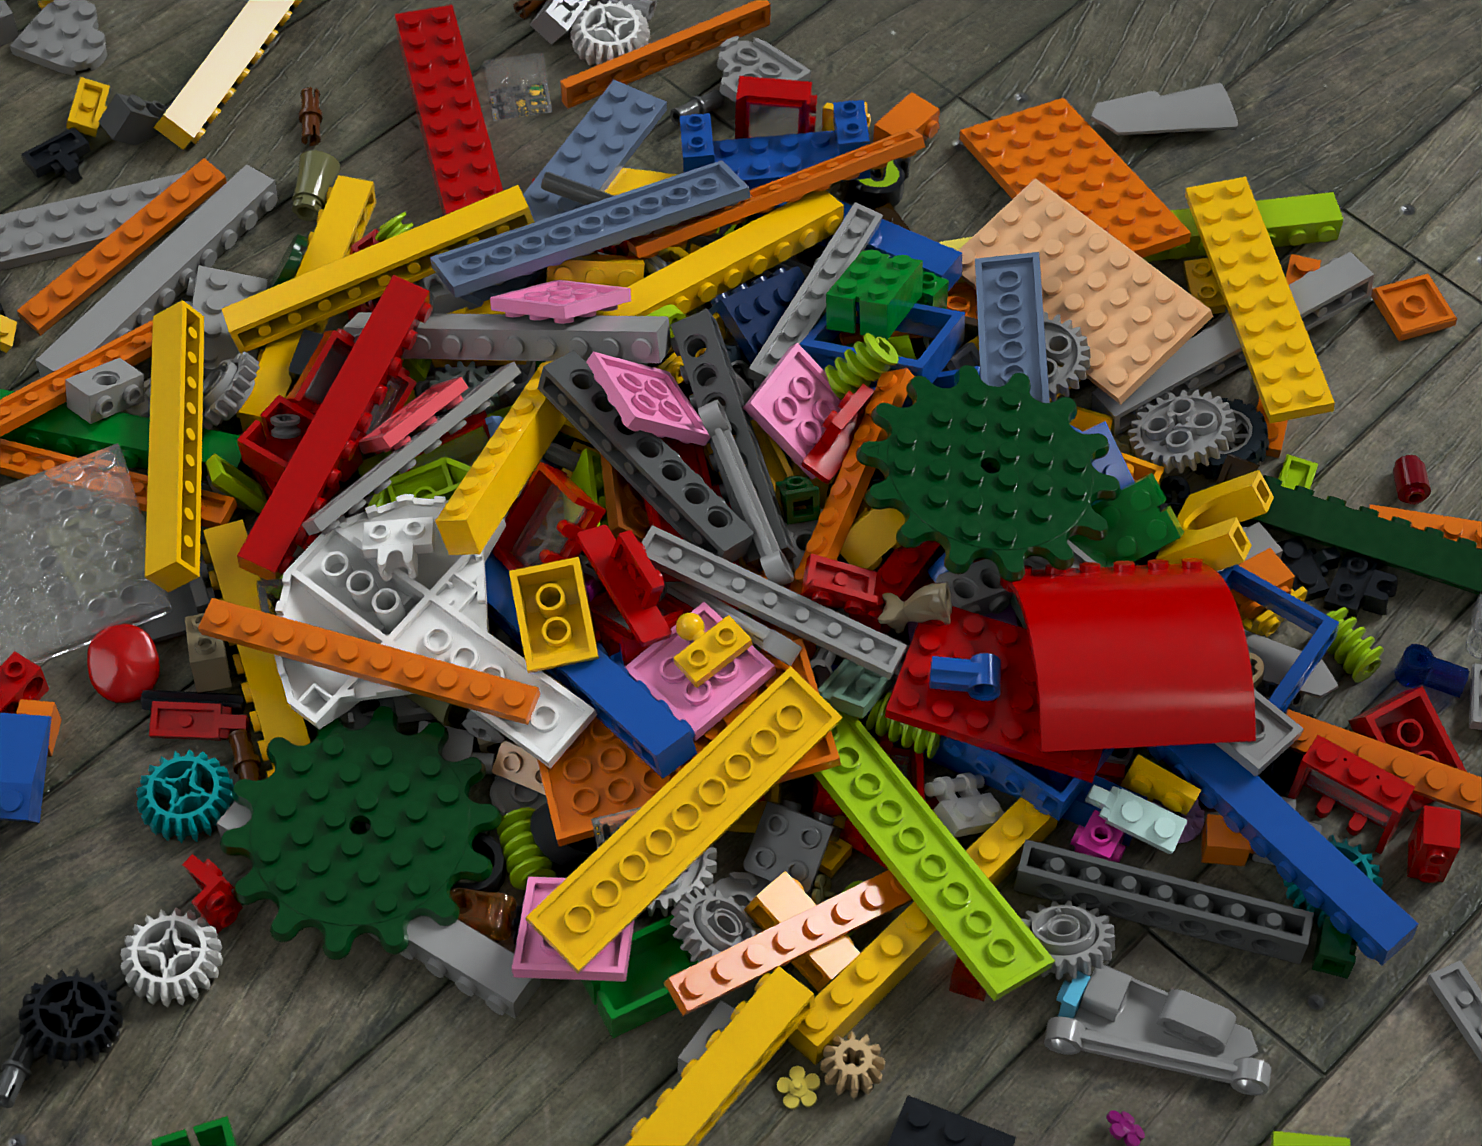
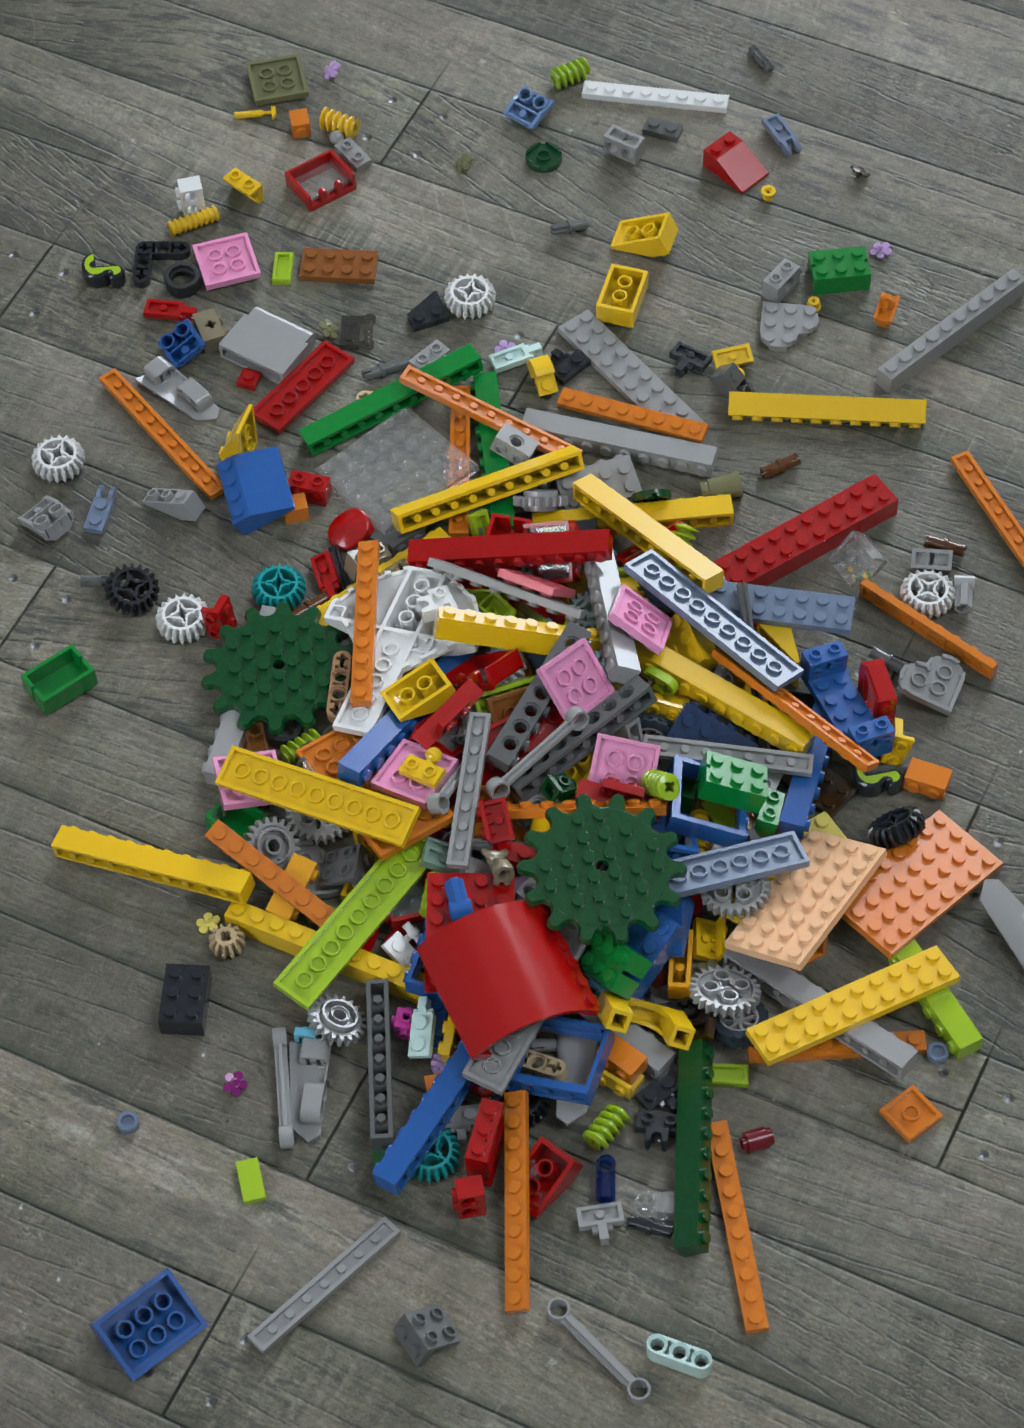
camera: 75 degrees right, 0 degrees up
dark grey bush [270,414,301,439] -> none
olive plant [812,874,836,905] -> none
none -> medium nougat beam [326,651,352,723]
none -> black gear [868,806,926,849]
none -> sand blue tile [926,1042,949,1065]

